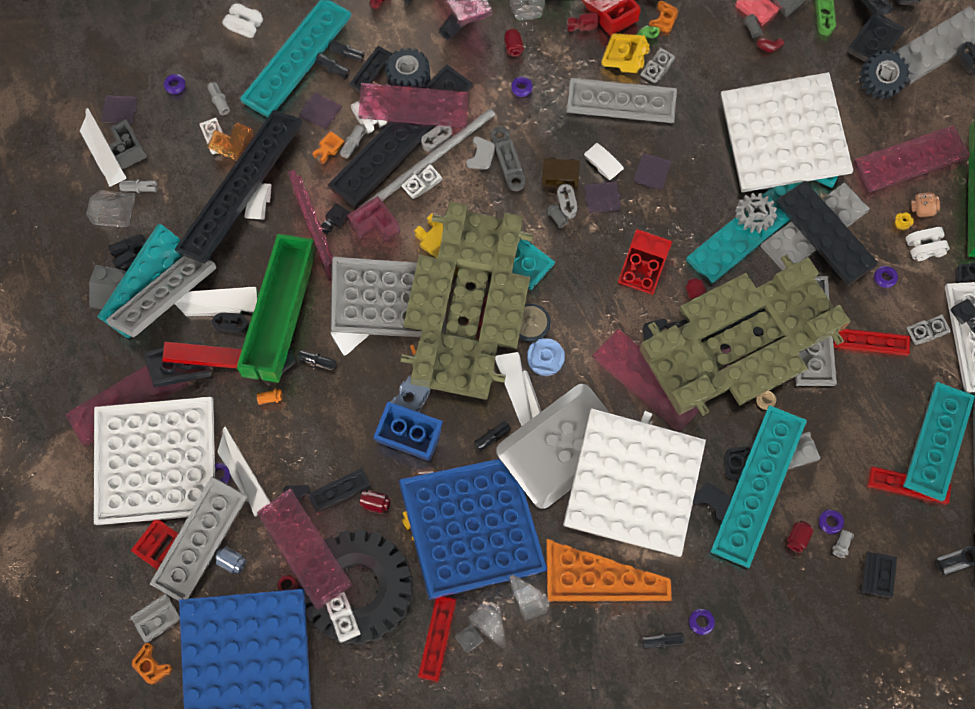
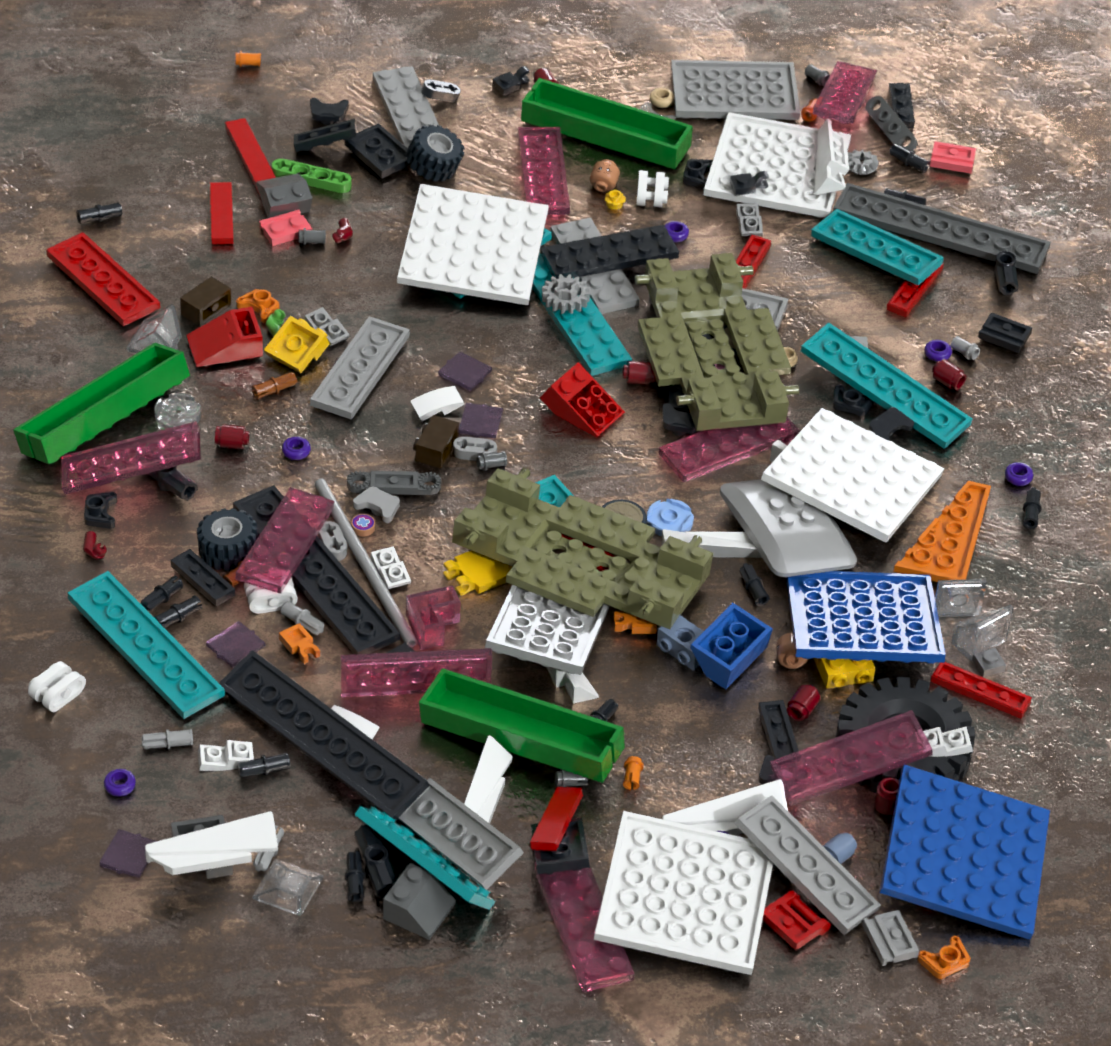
camera: 80 degrees left, 25 degrees down
clear orange plate [207,122,253,161] -> none
black beam [212,313,249,334] -> none
dark red plate [567,12,598,31] -> none
none -> black axle [238,753,290,777]
none -> dark orange axle [251,372,297,400]
none -> tile [351,514,375,537]

